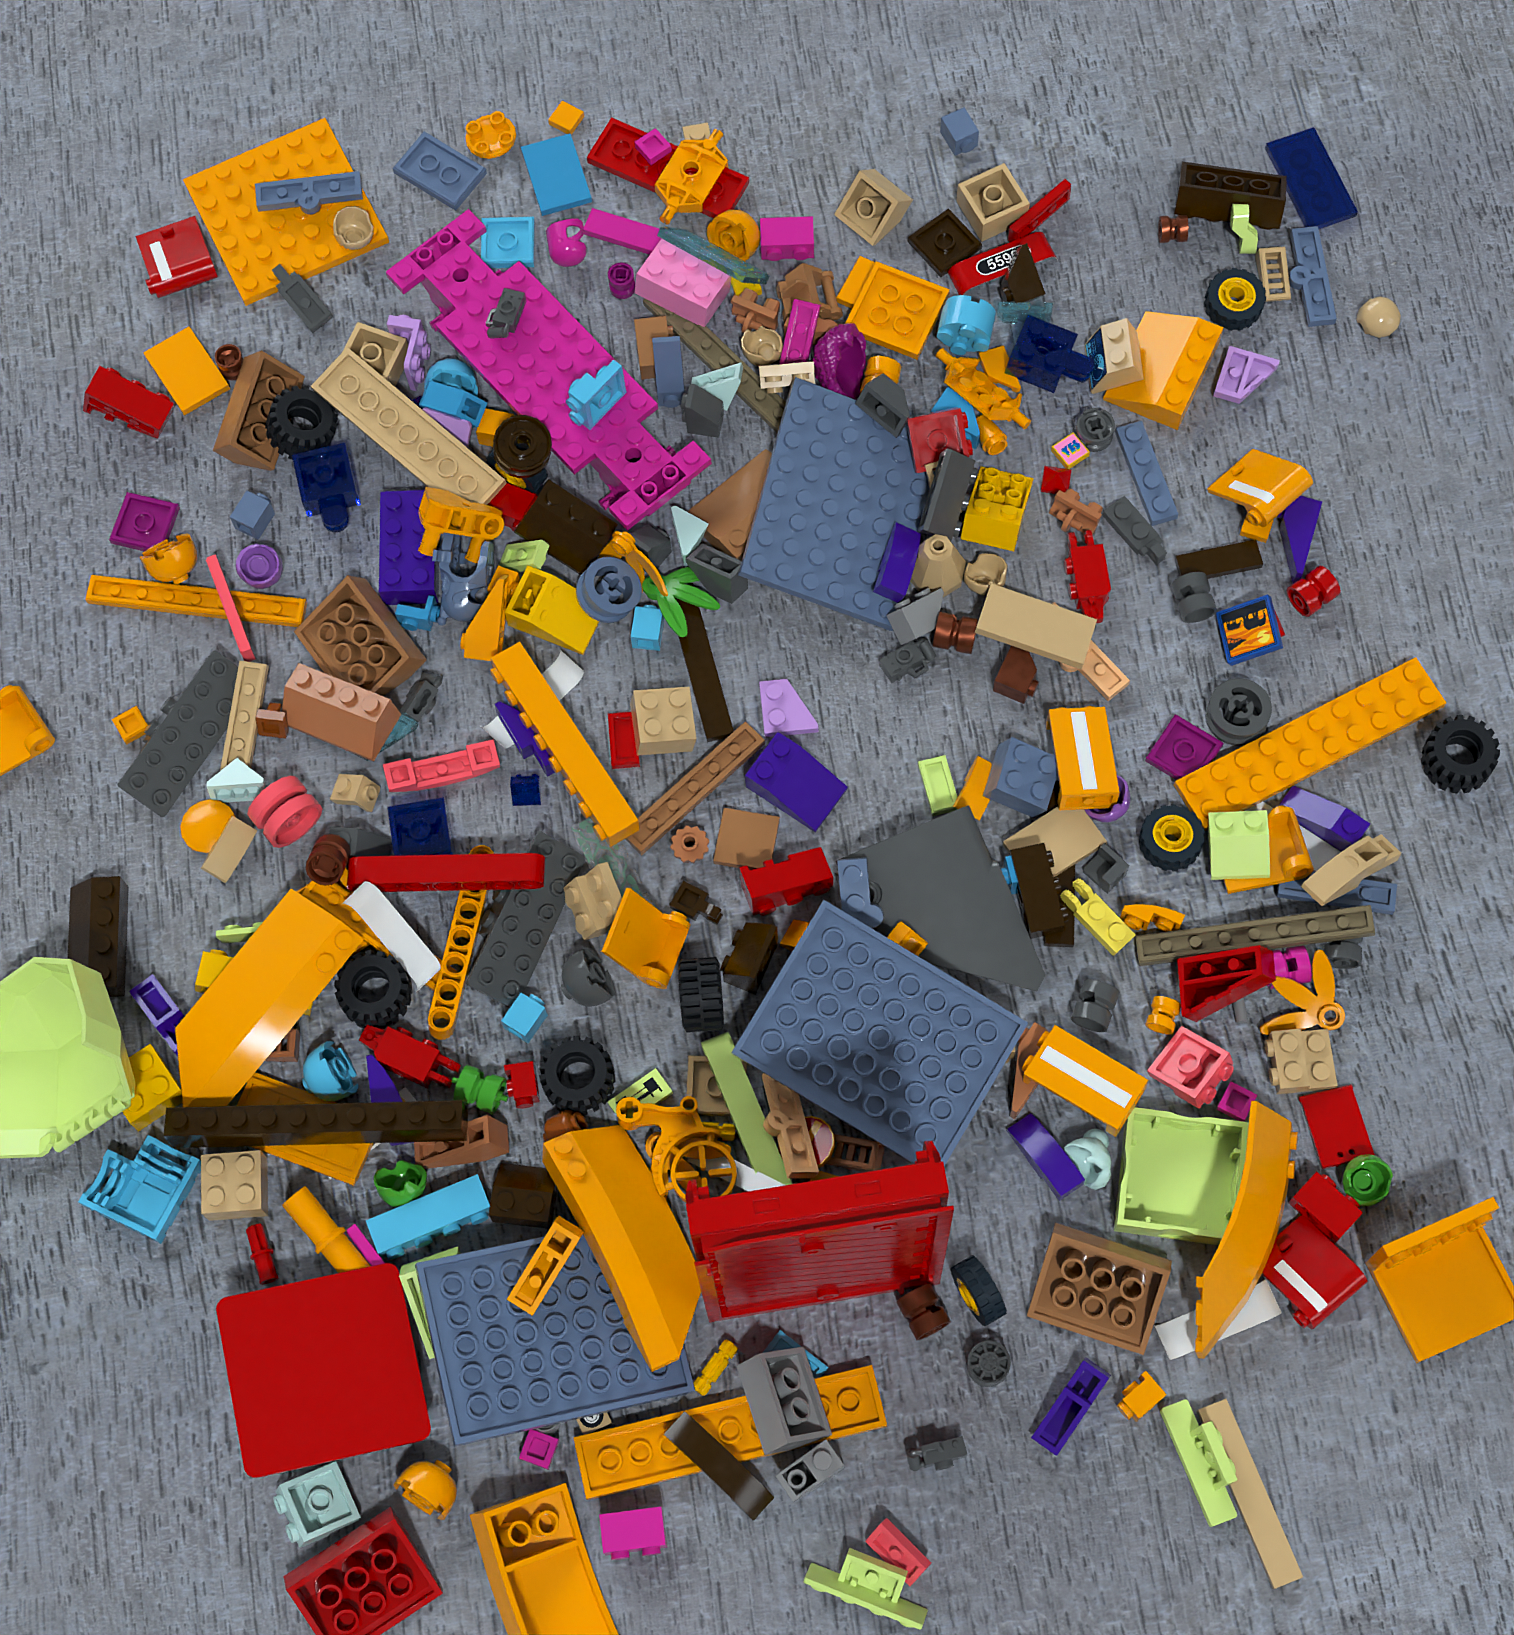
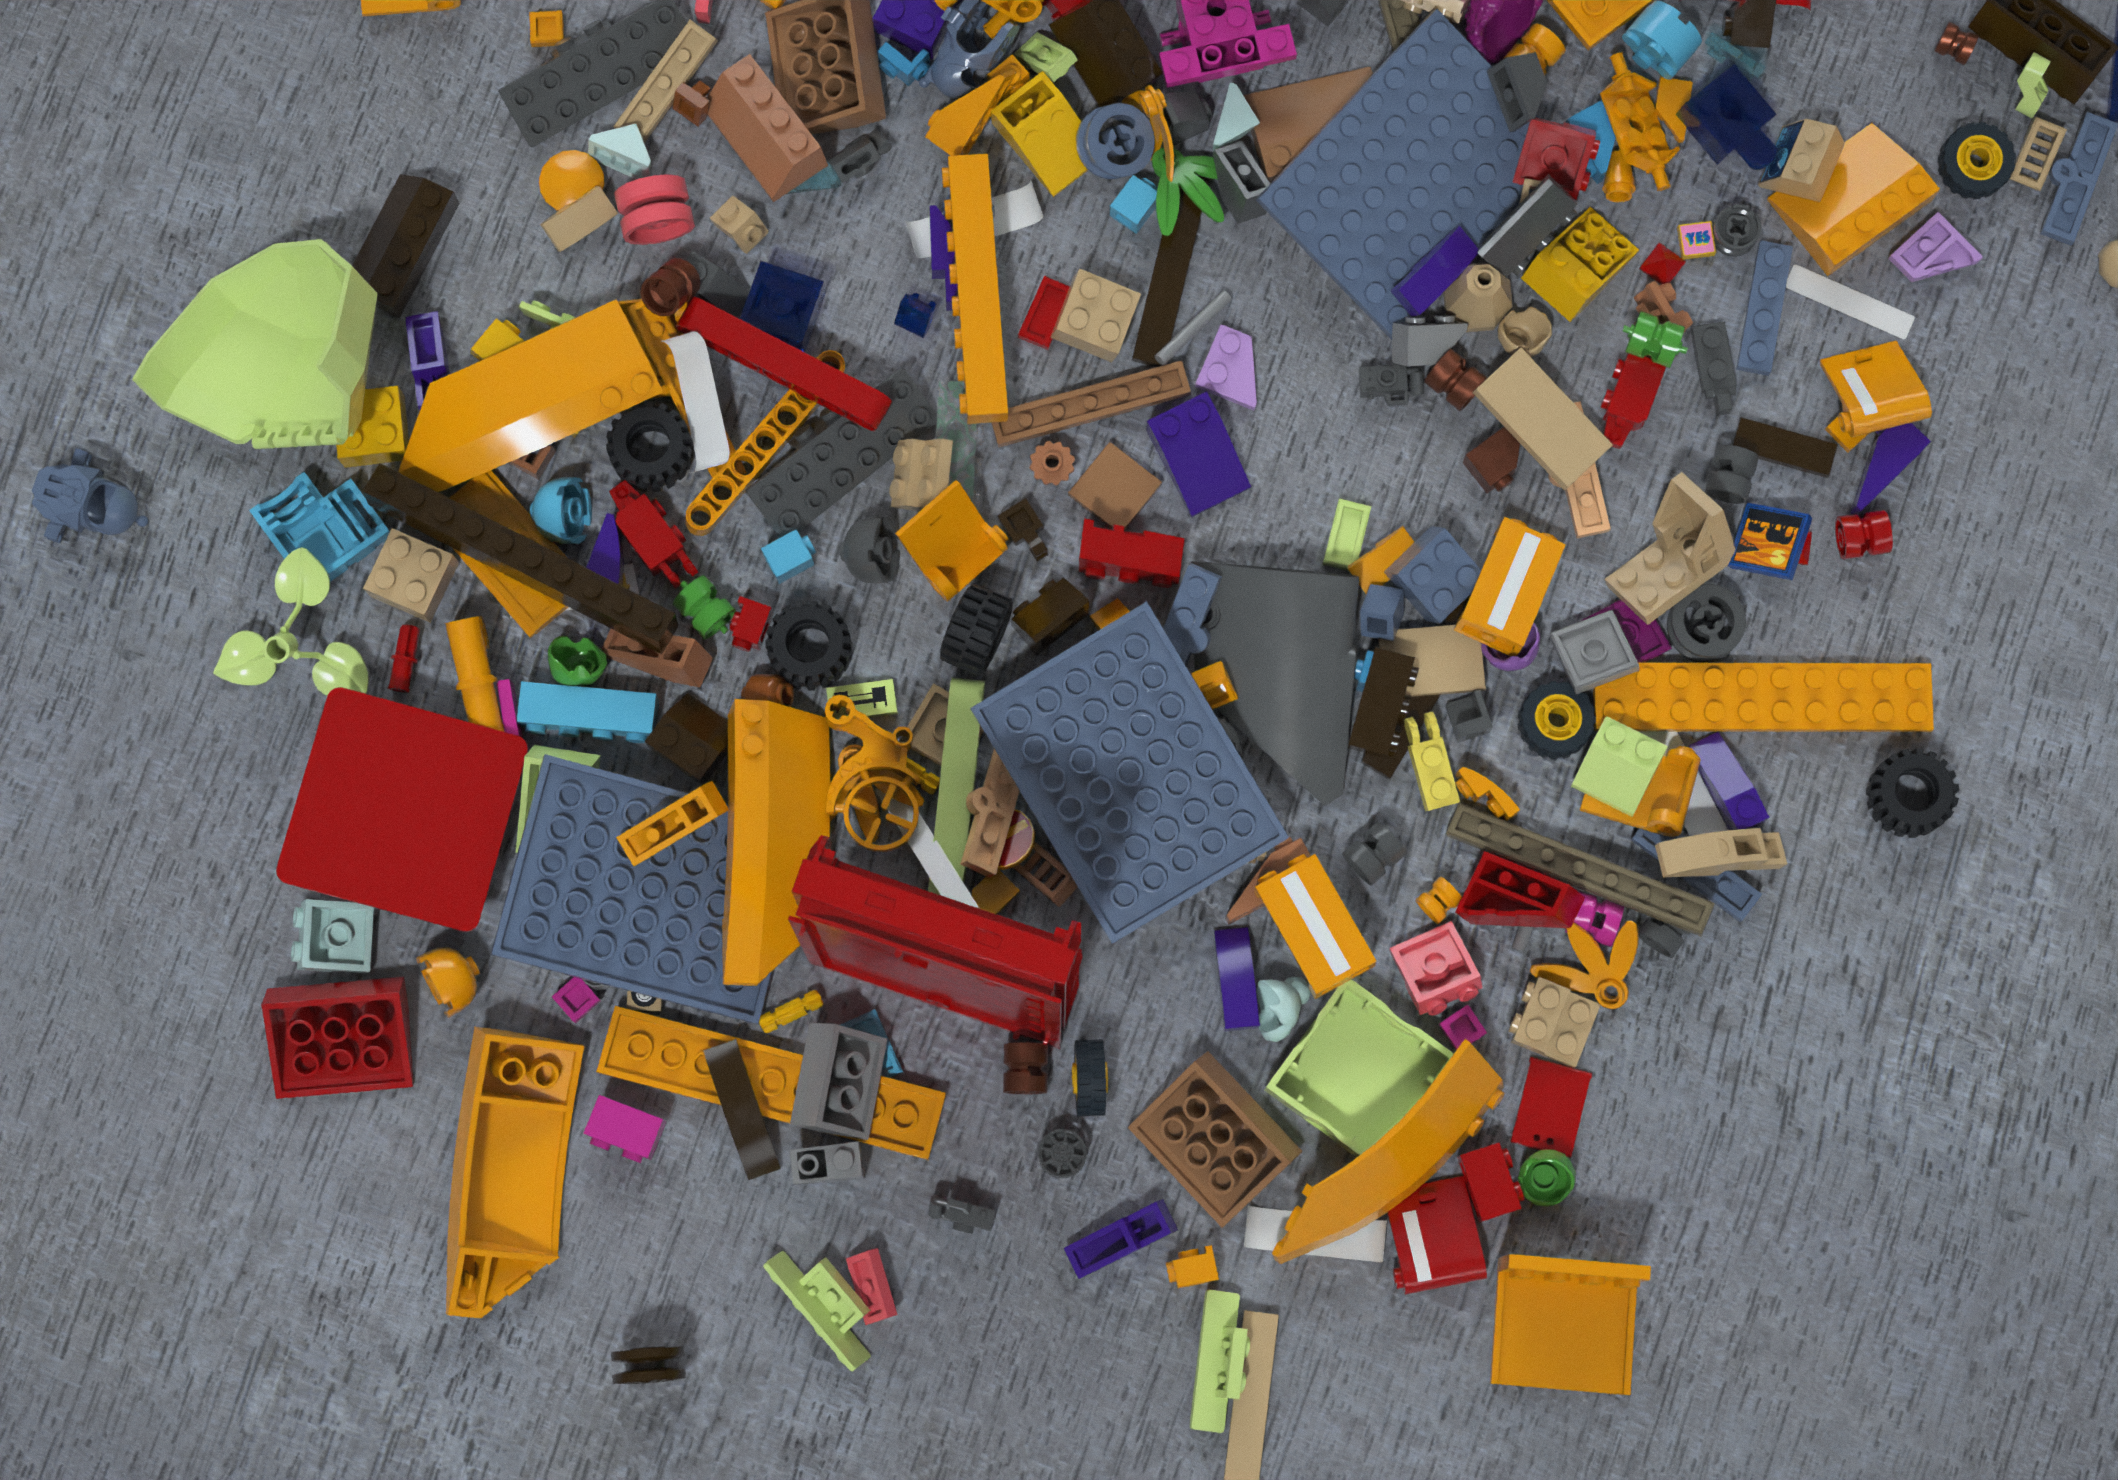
camera: 25 degrees right, 10 degrees up
coral slope [383,739,500,792] -> none
none -> yellowish green plant [213,547,369,695]
none -> light grey bar [1155,290,1232,365]
none -> sand blue brick [1360,584,1404,641]
none -> light grey tile [1550,610,1639,694]
none -> tan bracket [1605,472,1736,625]
none -> bright green wheel [1622,311,1688,368]
none -> white sticker [1786,264,1915,339]

